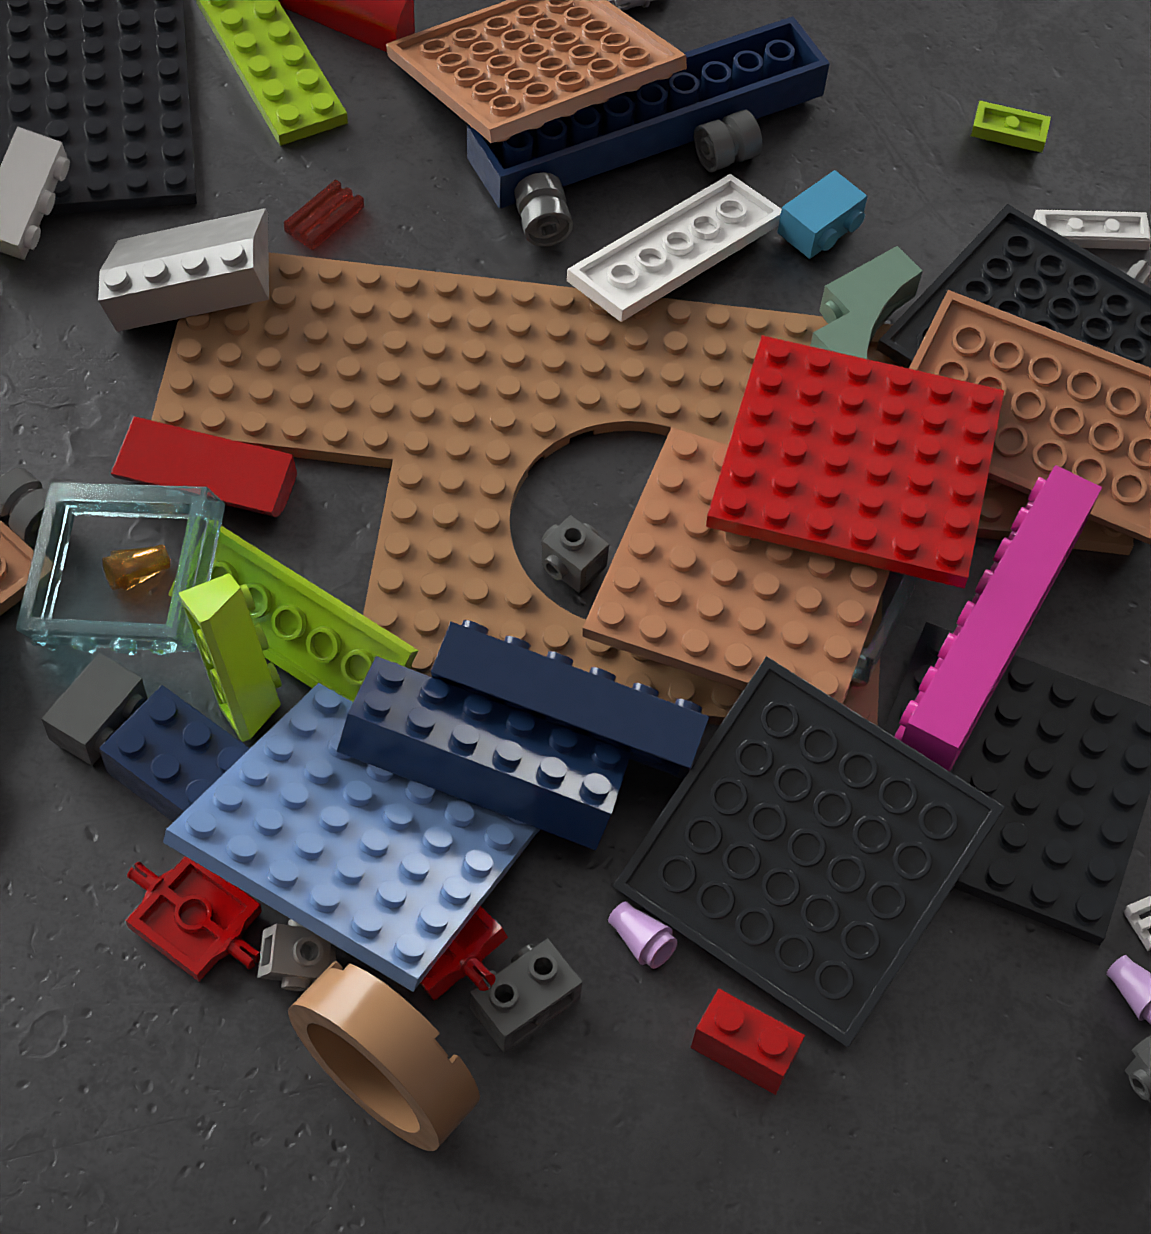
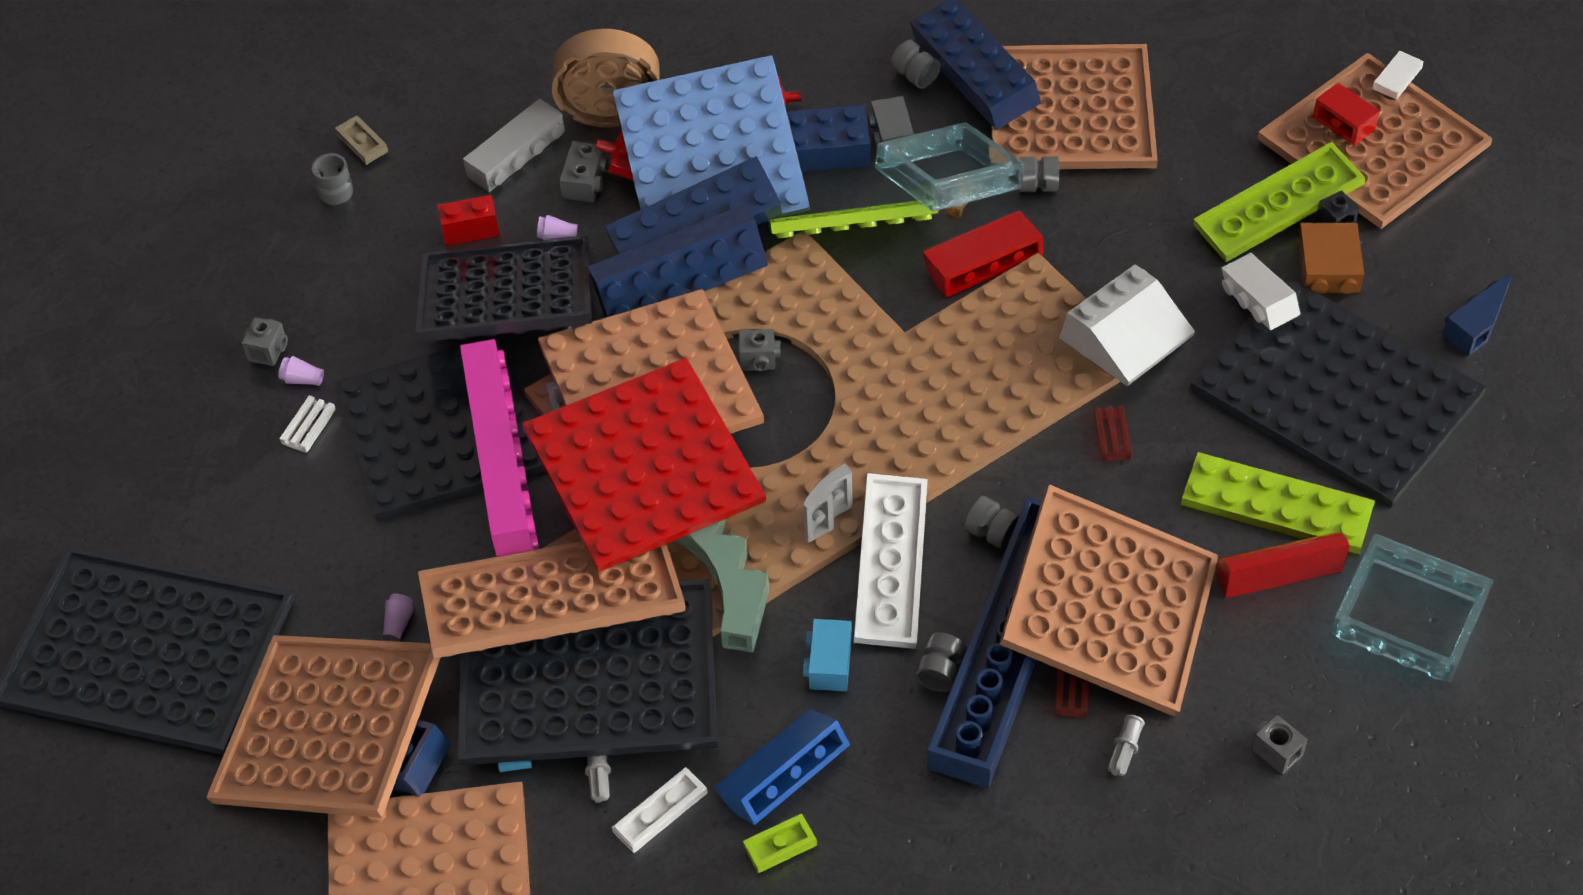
camera: 145 degrees right, 5 degrees down
lime slope [178,573,282,742] -> none
none -> light grey brick [463,98,565,192]
none -> blue brick [714,709,850,825]
none -> light grey slope [803,464,853,543]

